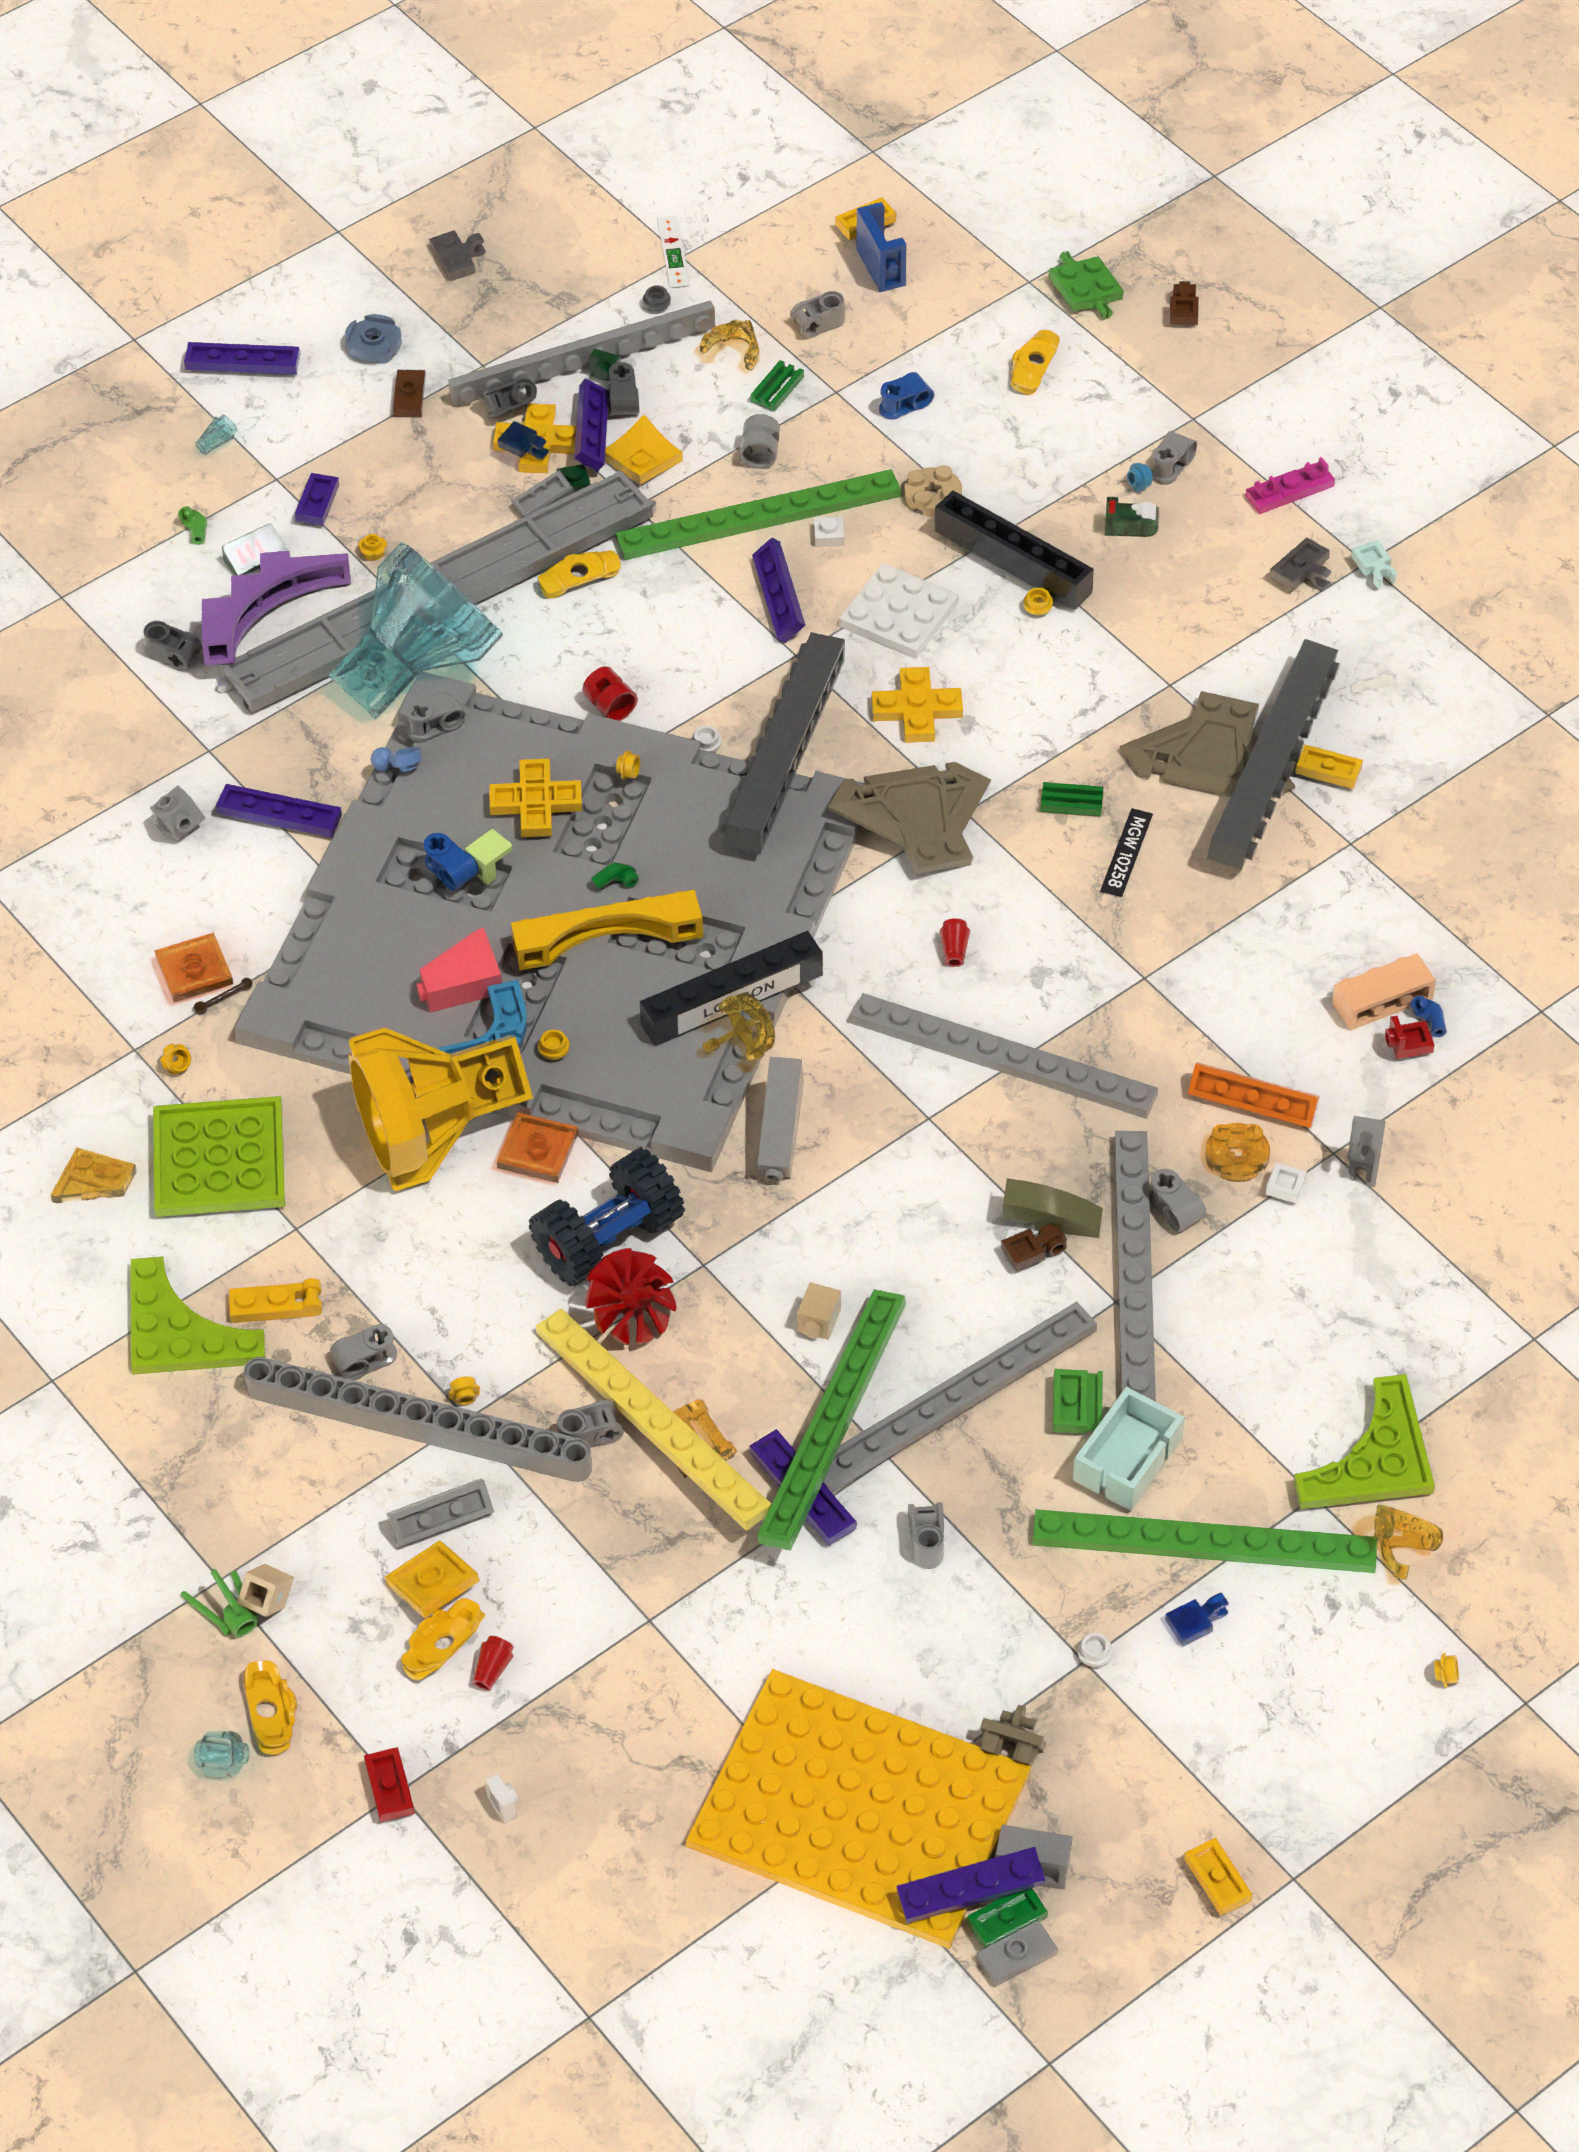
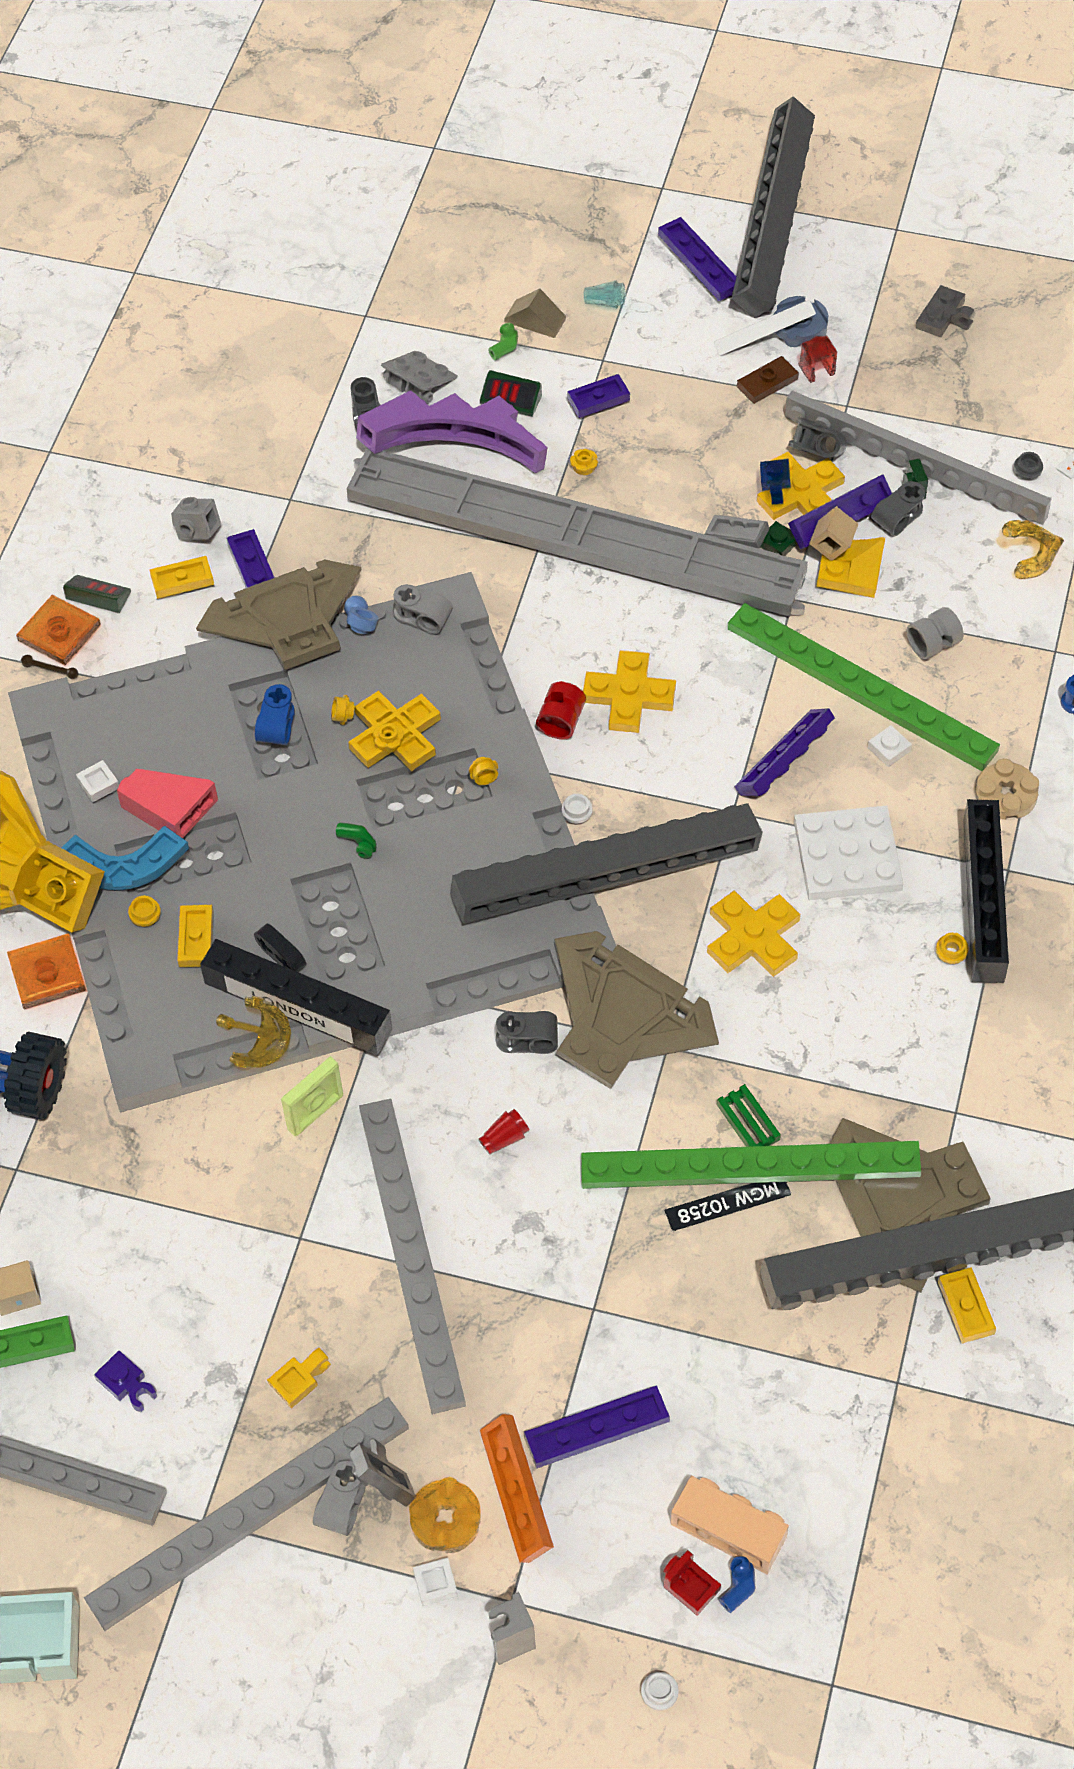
camera: 55 degrees right, 5 degrees up
clear light blue plate [328,543,503,720] -> none
yellowish green panel [465,828,512,885] -> none
yellow arch [511,889,703,971] -> none
yellow piece [538,550,621,598] -> none
green tile [751,360,804,411] -> none
light grey slope [757,1057,804,1181] -> none
reddish brown plate [1001,1223,1067,1272] -> none
olive slope [1002,1178,1103,1238] -> none
bright green plate [1052,1369,1103,1434] -> none
none -> dark green slope [63,574,131,613]
none -> white plate [76,760,119,802]
none -> dark purple plate [94,1350,157,1412]
none -> yellow plate [149,556,214,599]
none -> yellow plate [177,904,214,967]
none -> dark tan plate [196,559,362,670]
none -> black beam [254,923,307,972]
none -> yellow plate [267,1348,331,1409]
none -> yellowish green plate [281,1056,343,1136]
none -> yellow plate [331,695,355,725]
none -> flat silver plate [349,1438,416,1507]
none -> yellow plate [373,723,404,752]
none -> light grey hinge [381,351,458,403]
none -> dark grey piece [495,1011,558,1054]
none -> dark tan slope [504,288,566,338]
none -> dark purple plate [524,1385,670,1469]
none -> bright green plate [581,1141,921,1189]
none -> yellow plate [583,650,676,733]
none -> white plate [641,1672,679,1711]
none -> white sticker [713,300,816,356]
none -> dark grey brick [732,96,815,318]
none -> clear red window [798,335,838,383]
none -> tan brick [809,506,858,560]

